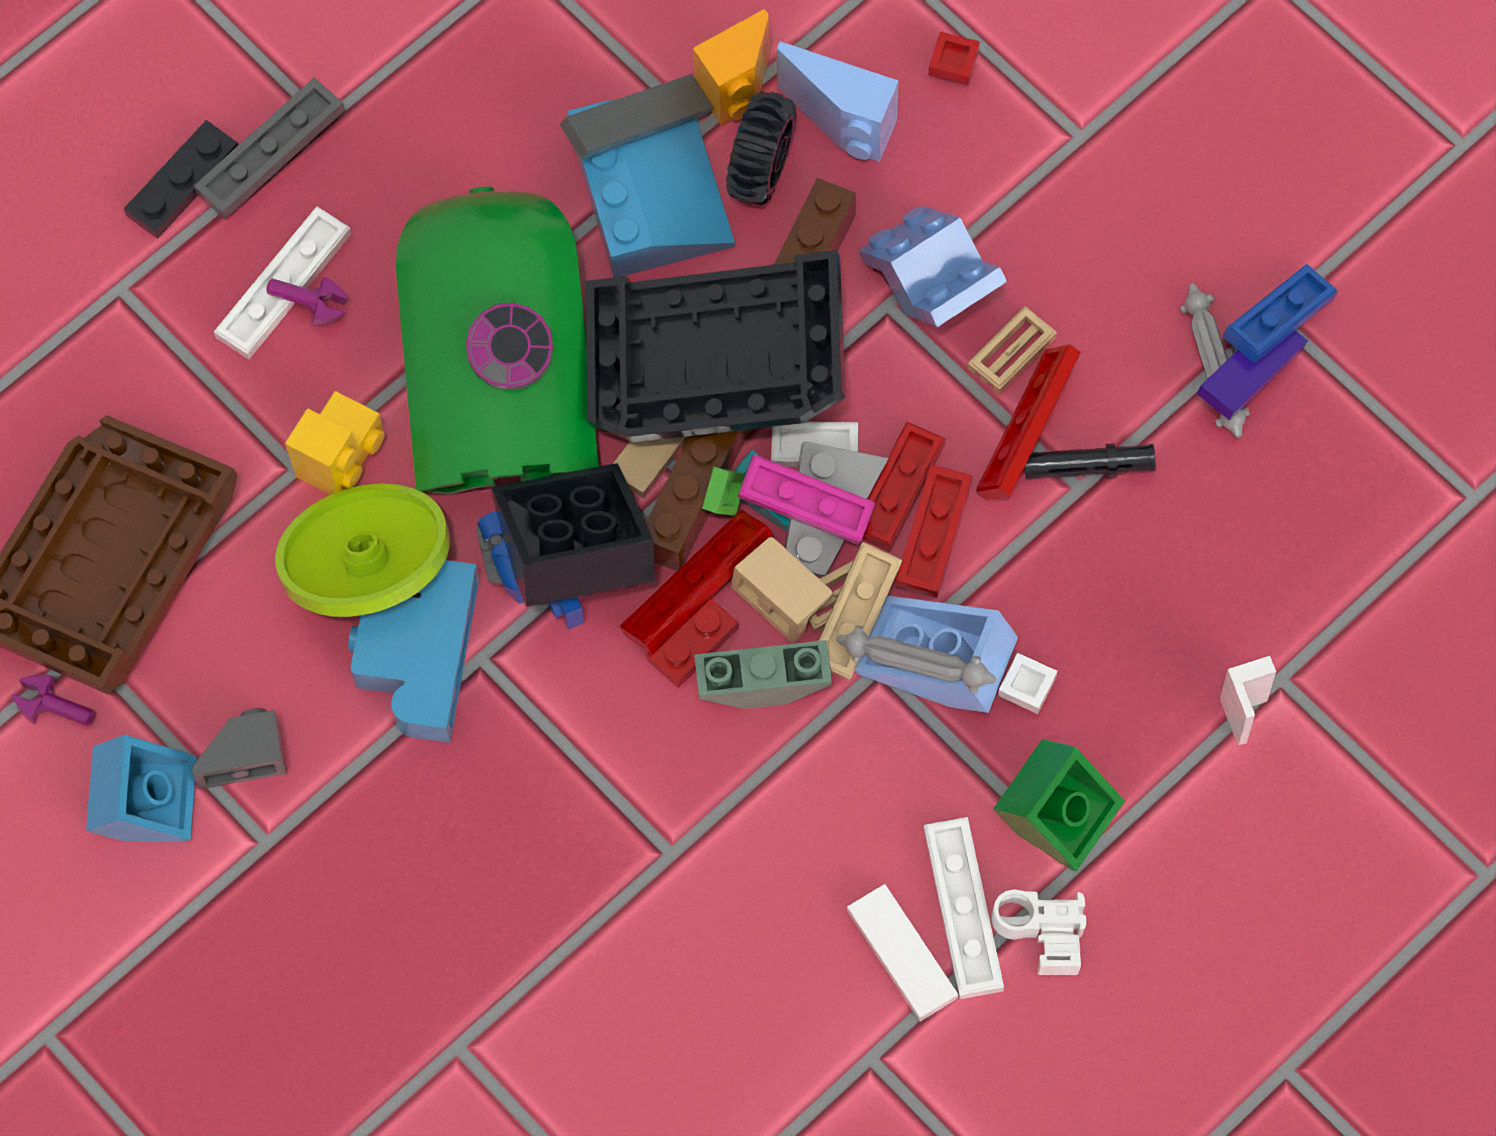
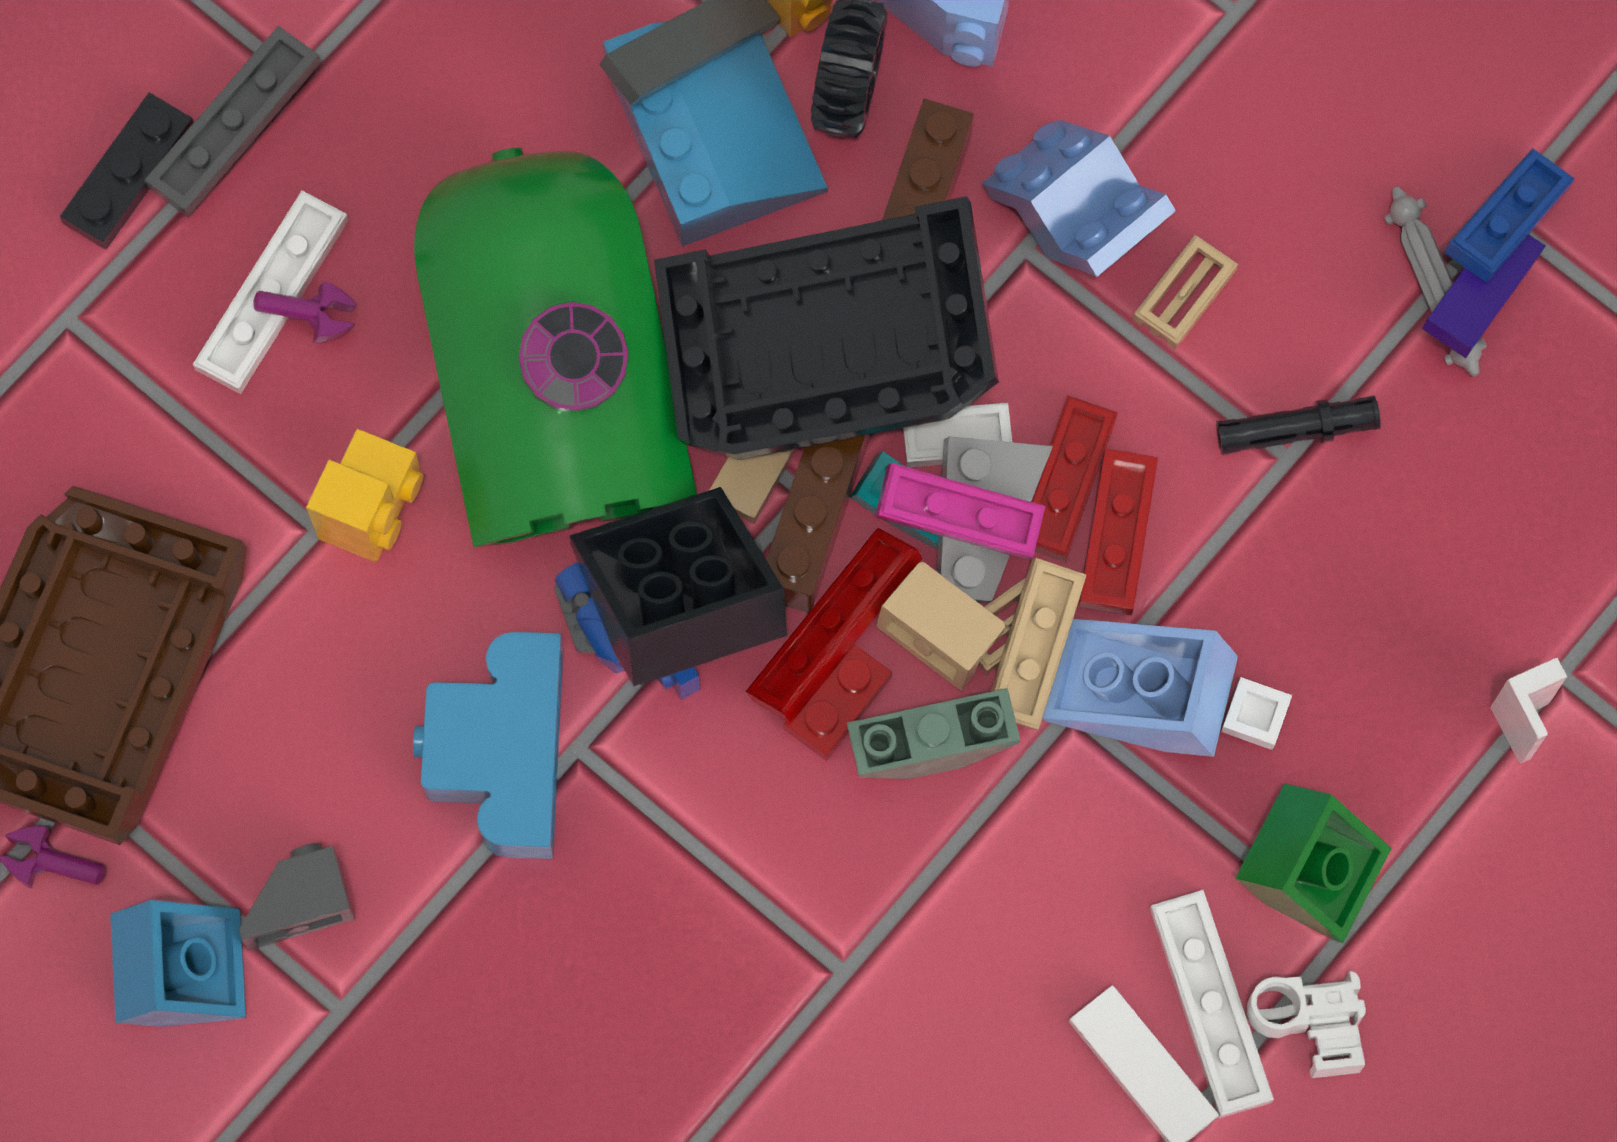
camera: 10 degrees left, 5 degrees up
lime dish [275,483,450,617] -> none
bright green tile [702,467,745,516] -> none
light grey wheel [837,625,996,693] -> none
red tile [976,344,1081,500] -> none

